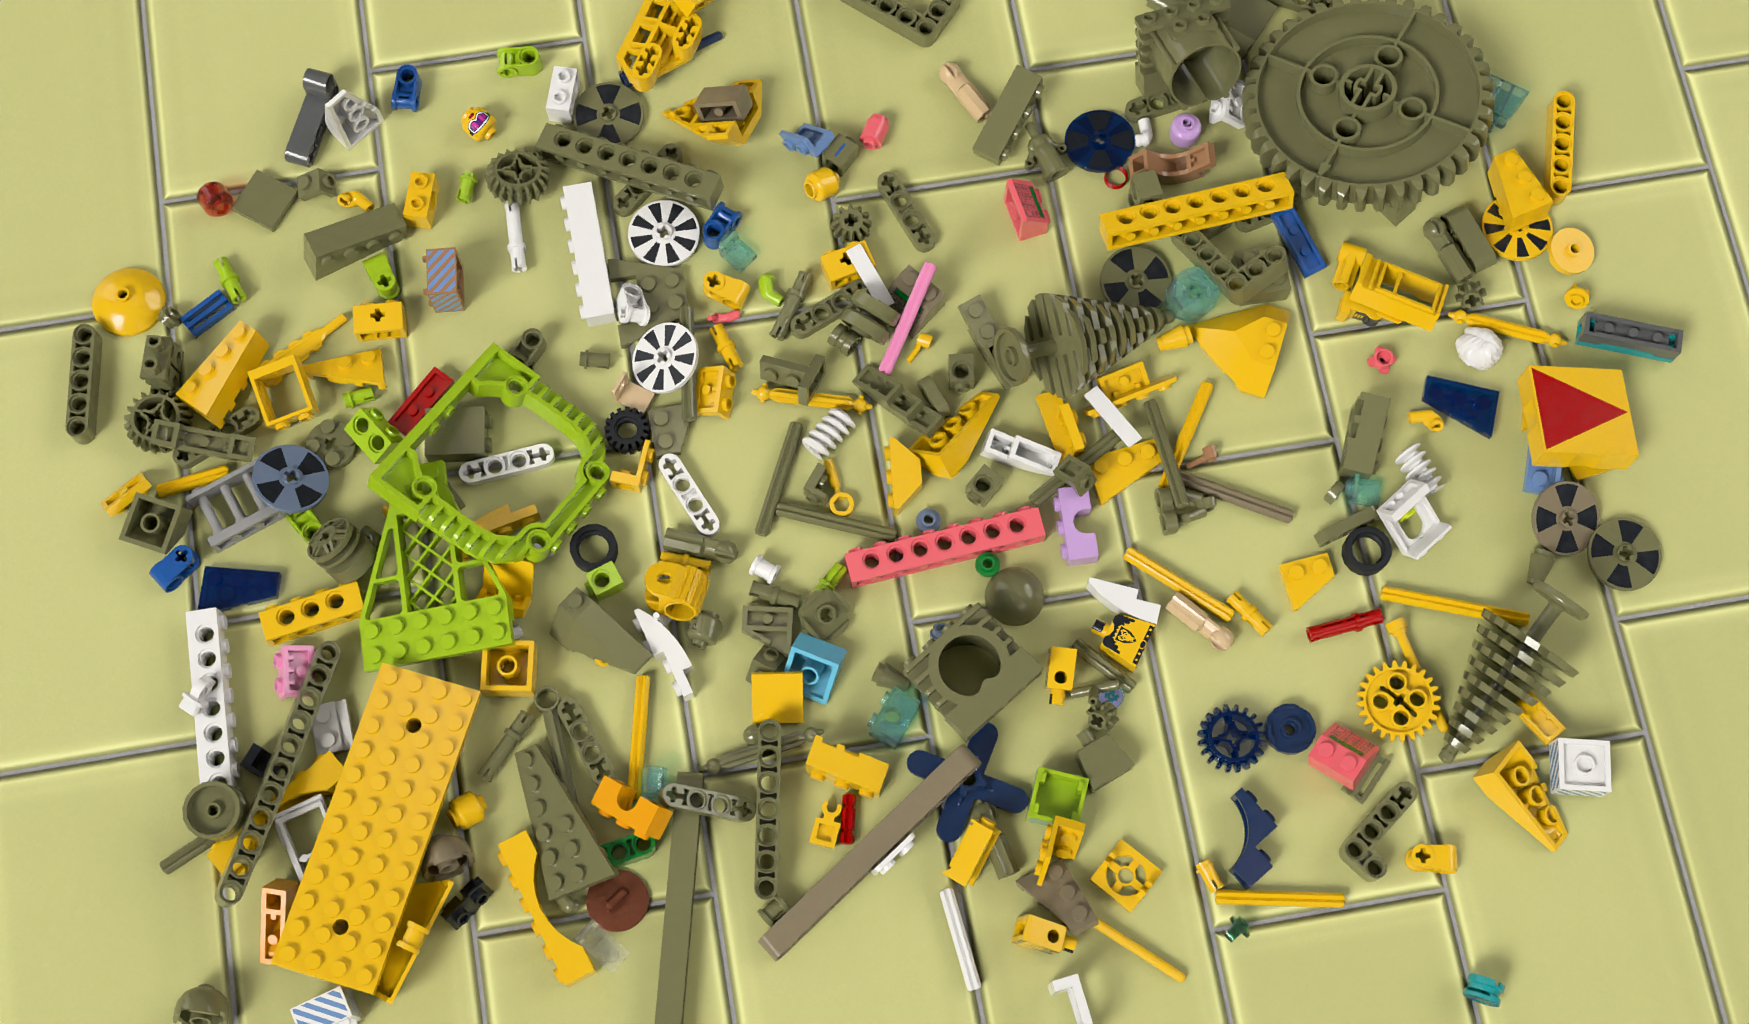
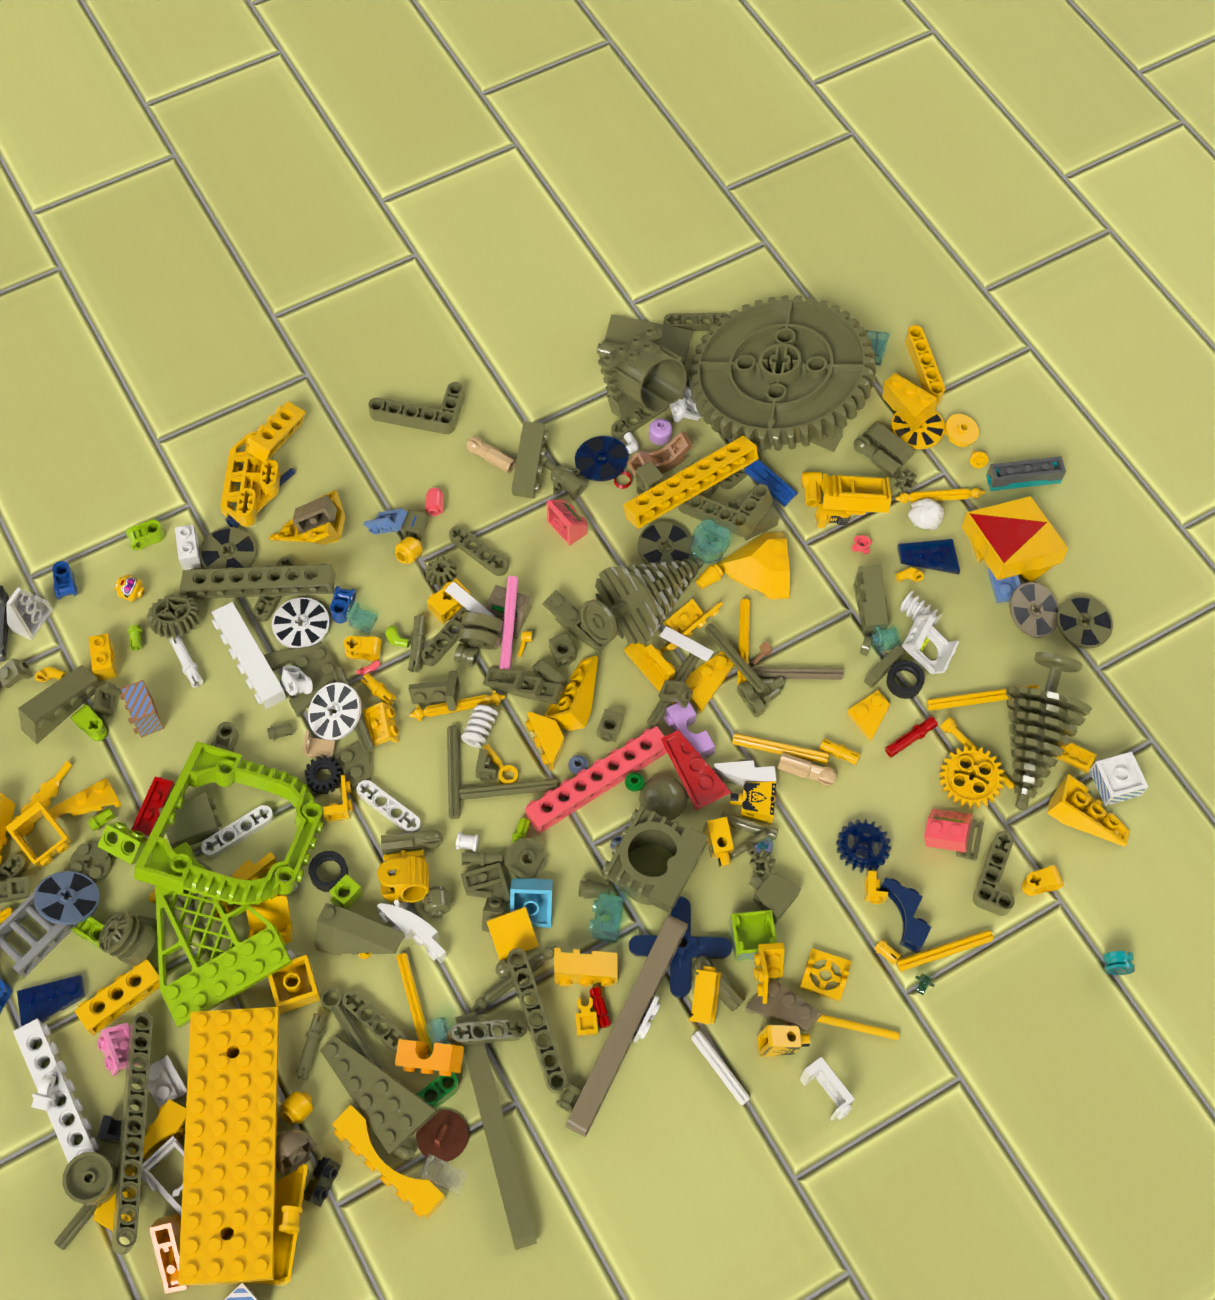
camera: 20 degrees left, 10 degrees down
yellow brick [353,300,407,342] -> none
white slope [979,428,1062,476] -> none
dark blue plate [1264,704,1316,755] -> none
olive cone [1527,548,1555,585] -> none
none -> olive bracket [92,683,122,716]
none -> red wing [661,730,733,810]
none -> yellow bracket [864,871,888,904]

